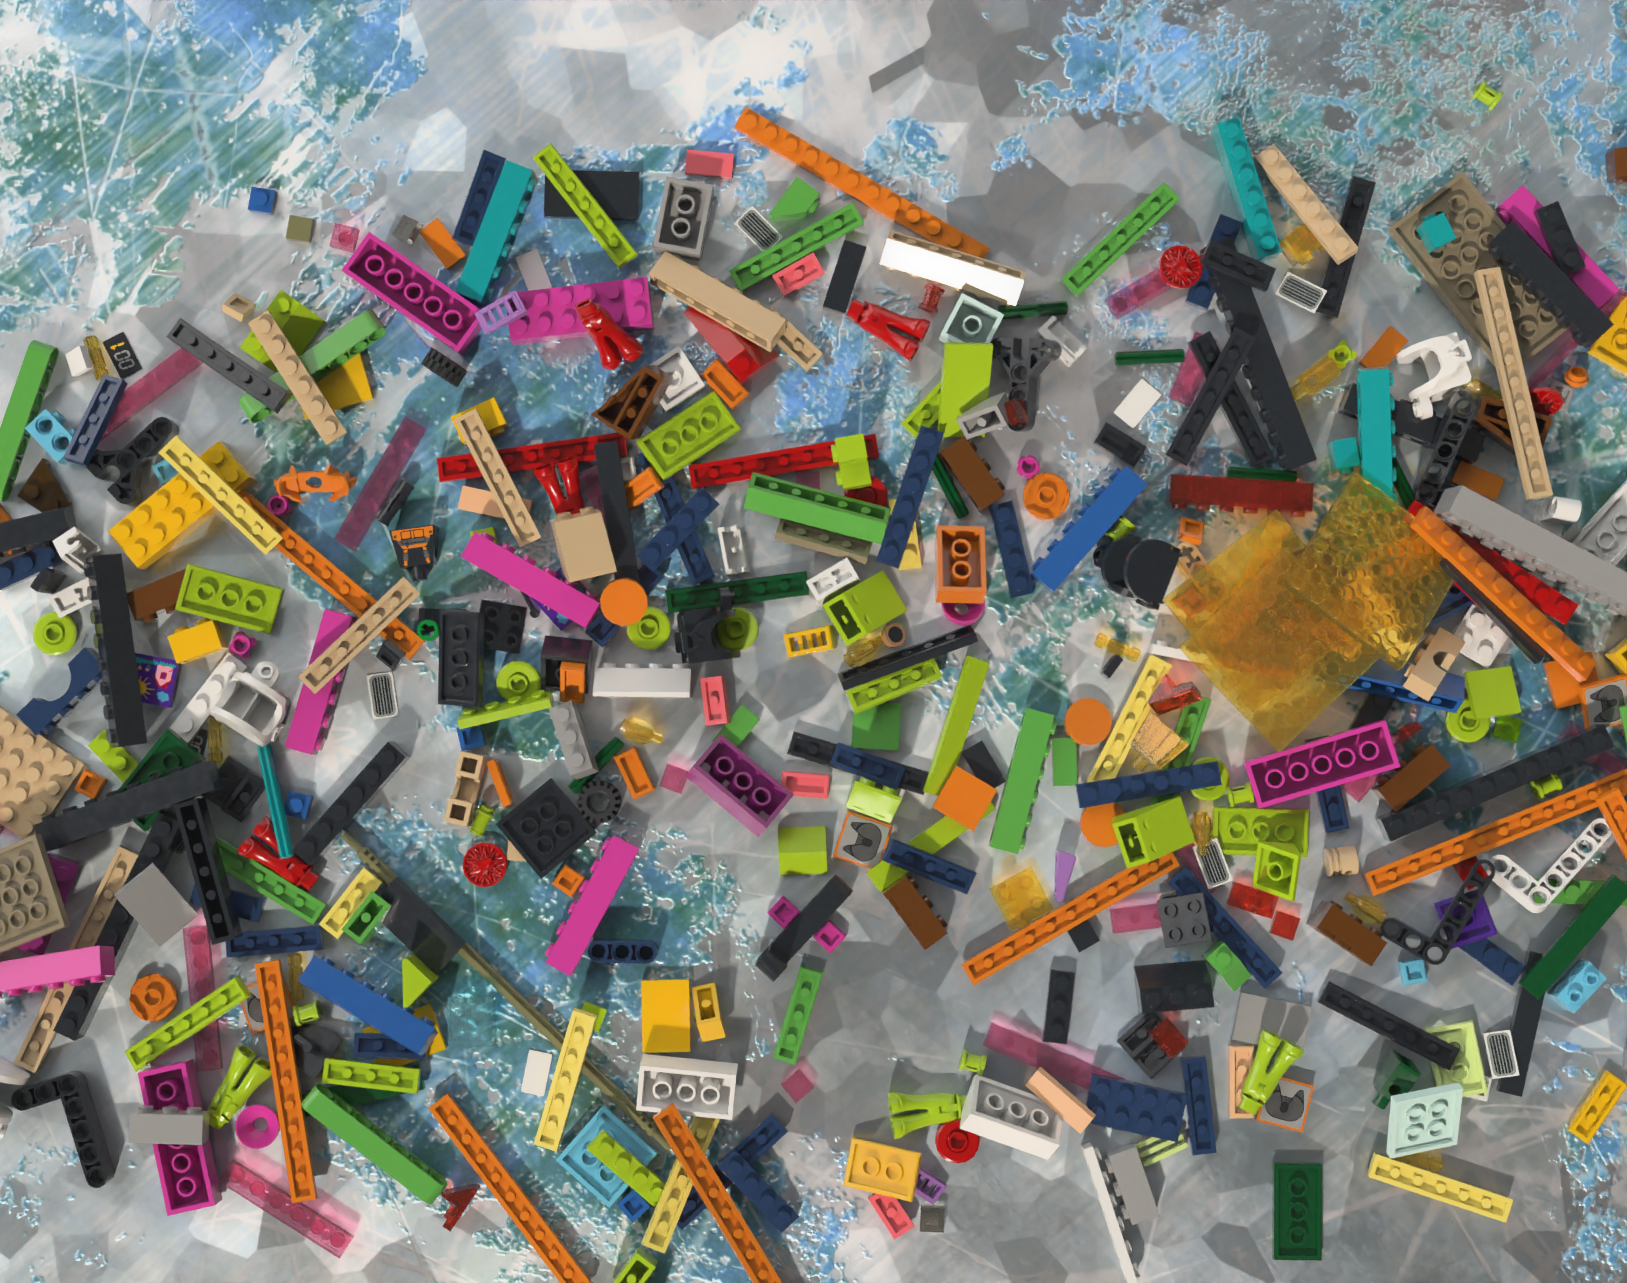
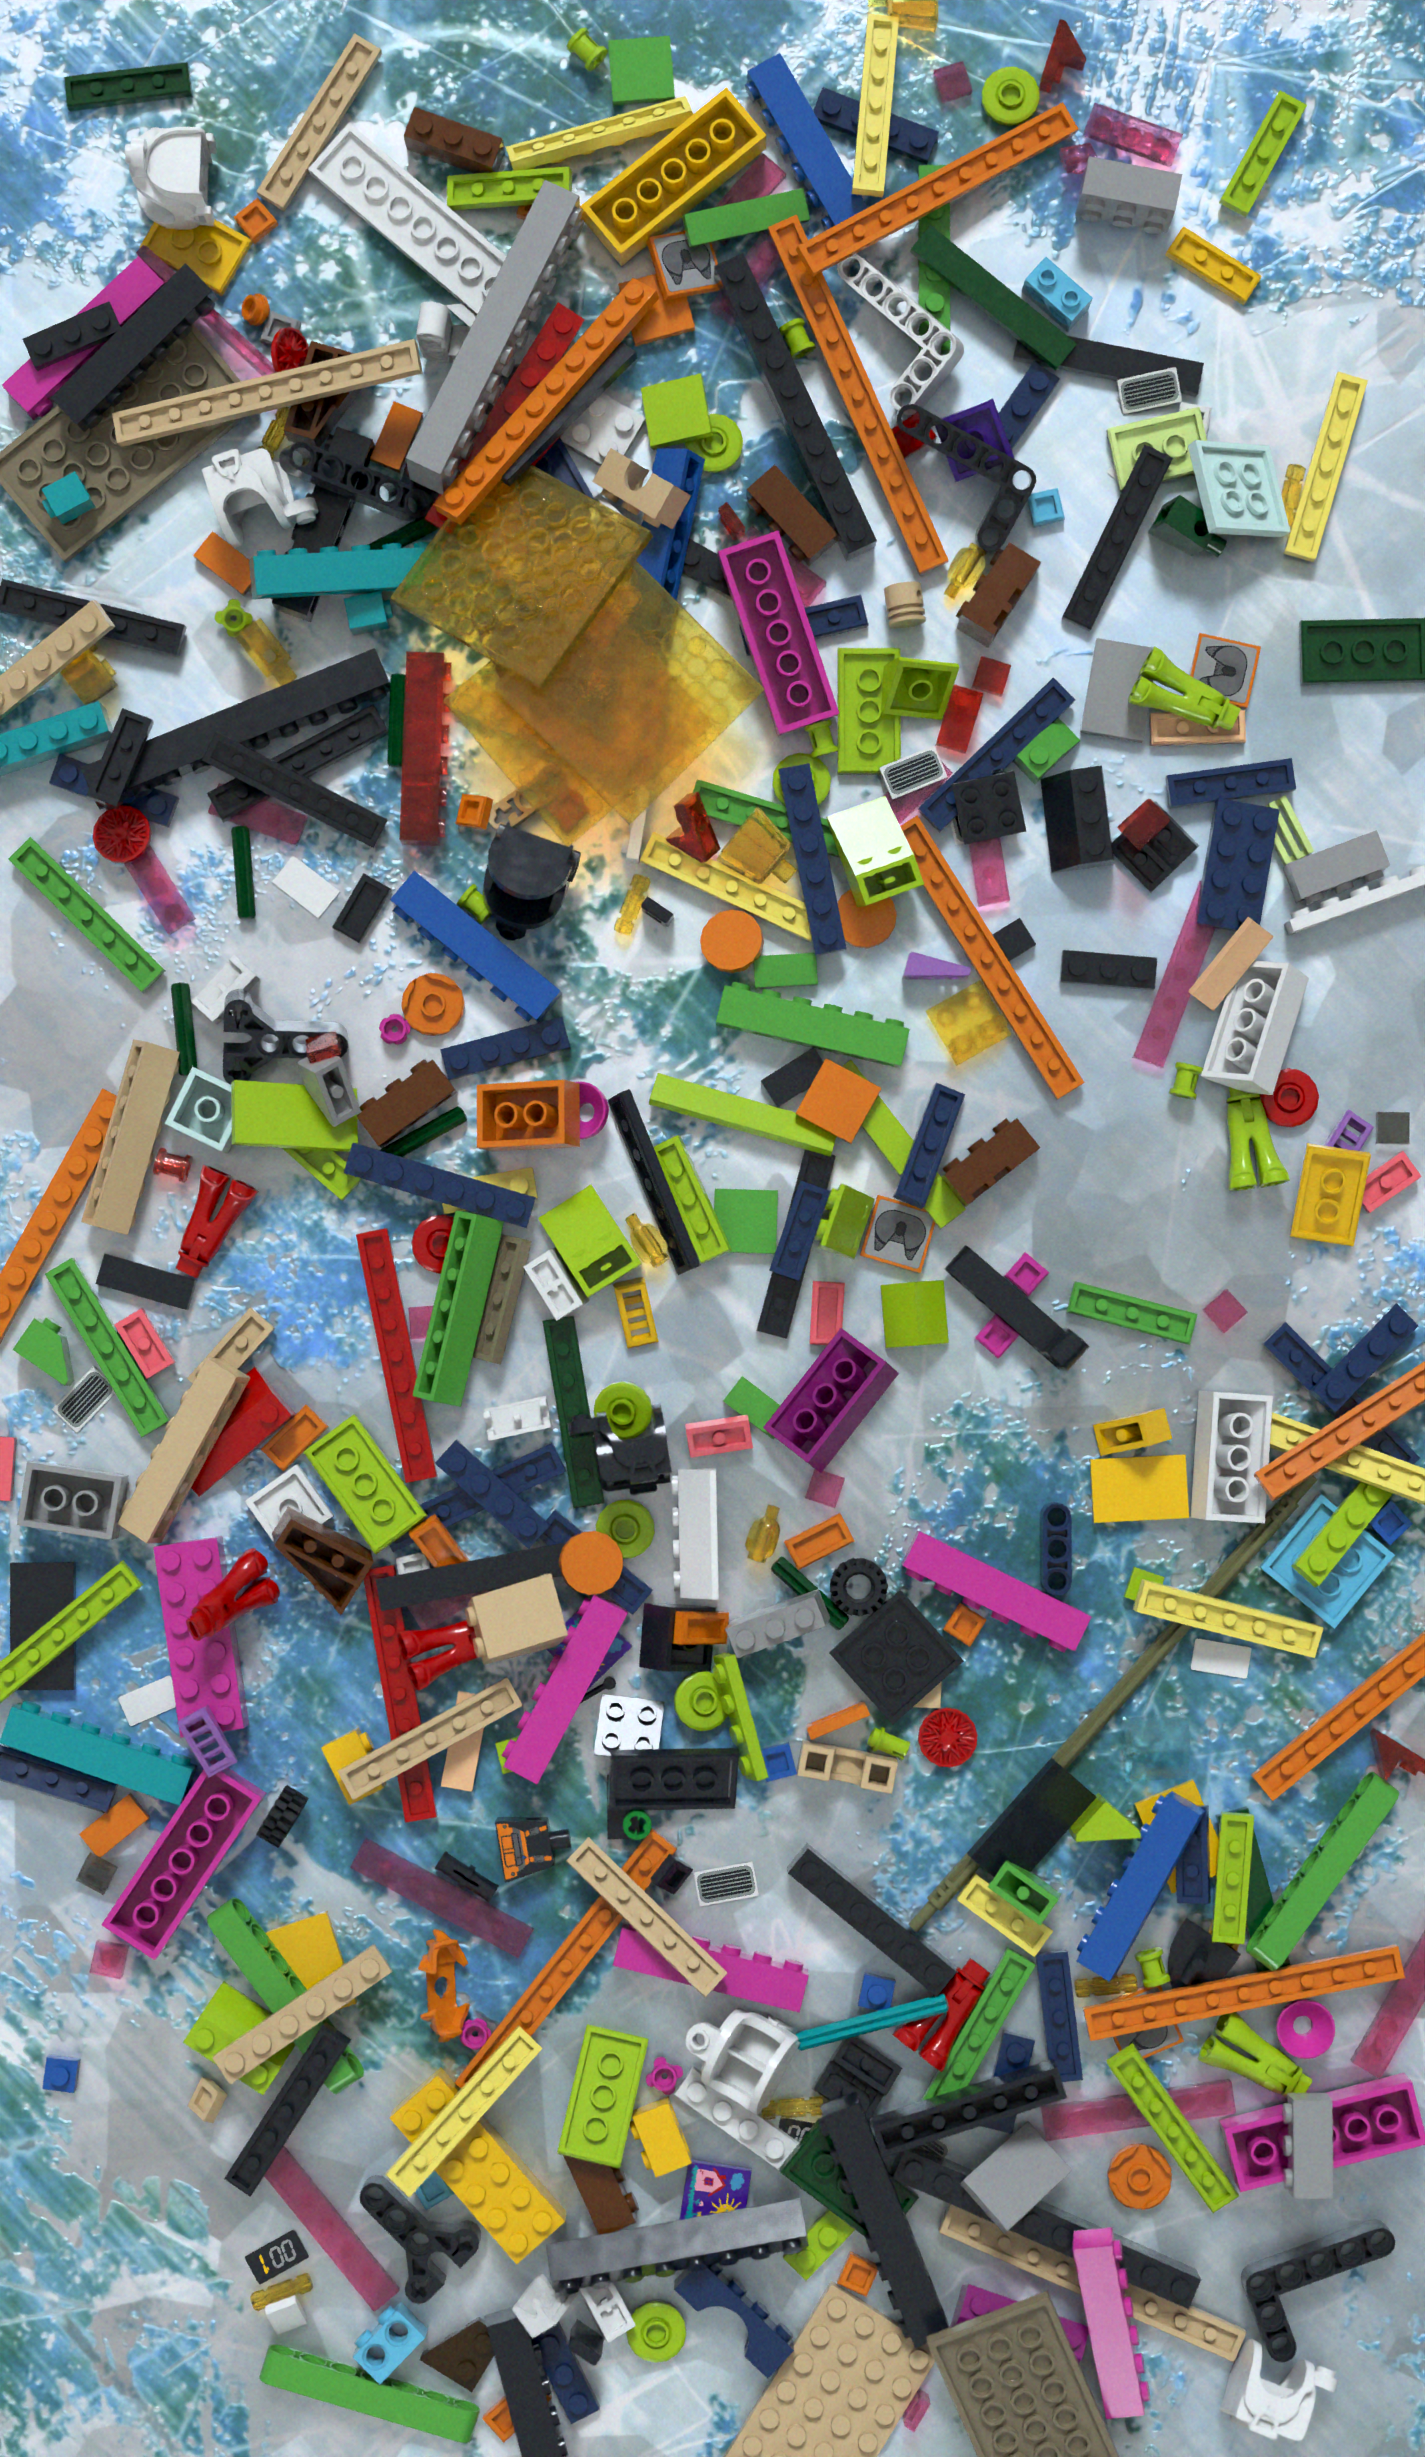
camera: 90 degrees left, 0 degrees up
dark blue plate [63,374,127,467] -> none
olive tile [286,215,315,244] -> none
lime brick [831,433,872,491] -> none
medium nougat tile [881,623,906,648] -> none
clear yellow plant [1189,811,1213,856] -> none
sticker [1275,272,1327,313] -> none
clear neon green tile [1491,715,1523,743] -> none

